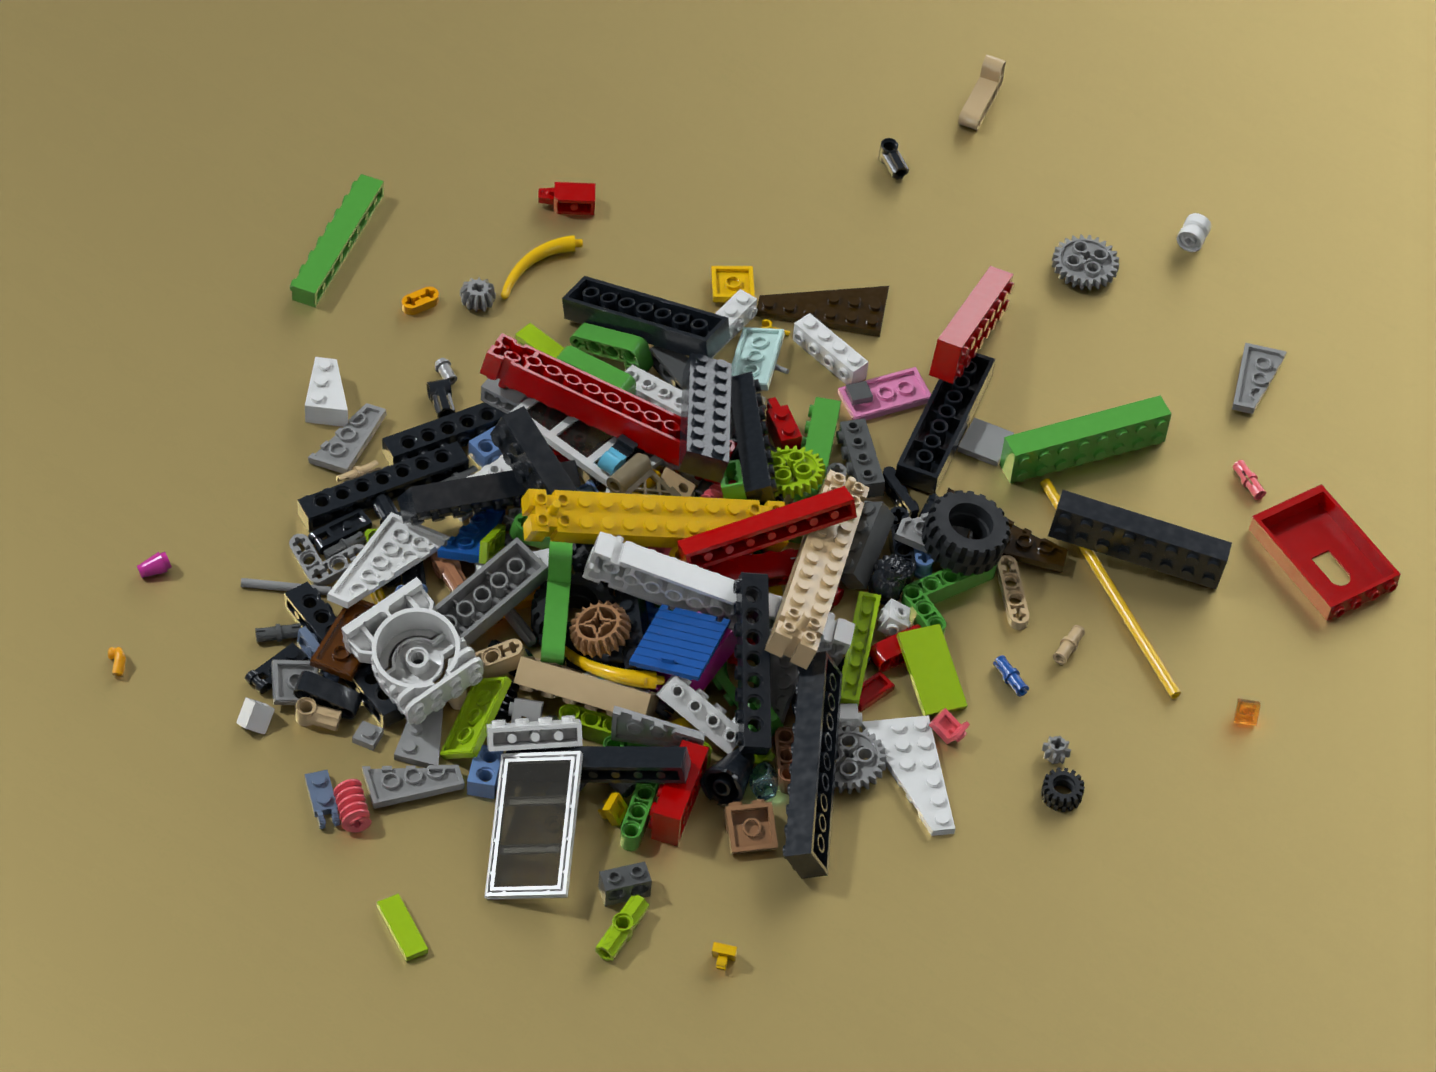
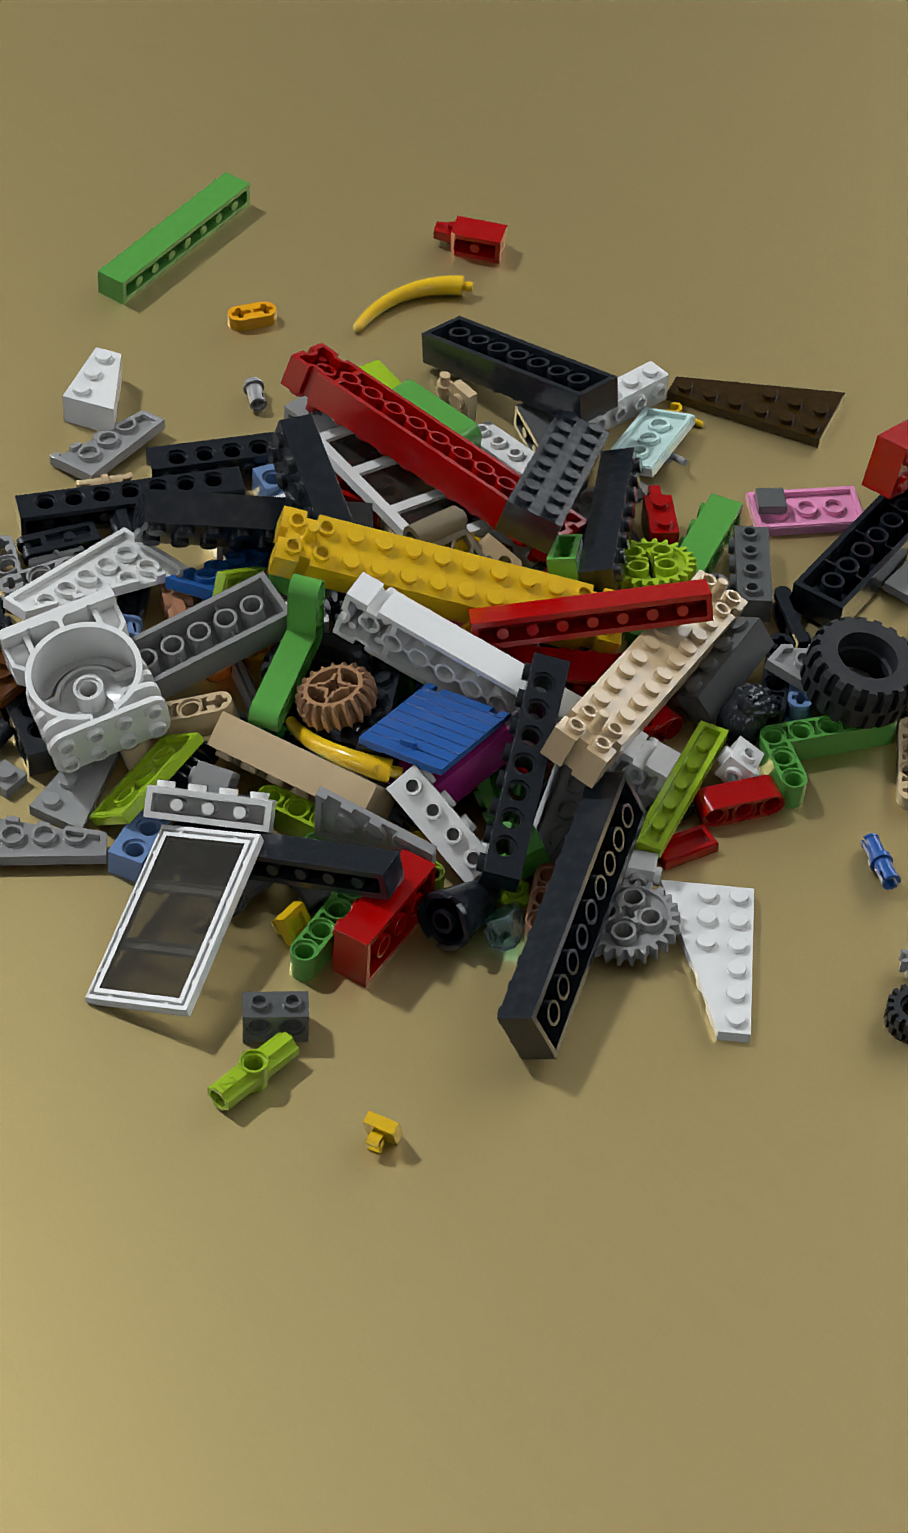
camera: 15 degrees right, 5 degrees down
black piece [426,379,455,418] -> none
light grey gear [460,277,496,312] -> none
bright green beam [569,323,653,372] -> none
leg [597,434,638,475] -> none
yellow plate [711,266,755,302] -> none
medium nougat plate [724,799,778,854] -> none
white brick [792,313,869,385] -> none
black piece [878,138,909,180] -> none
lime tile [896,624,968,717] -> none
coral bracket [929,708,970,744] -> none
none -> tan plate [436,371,478,422]

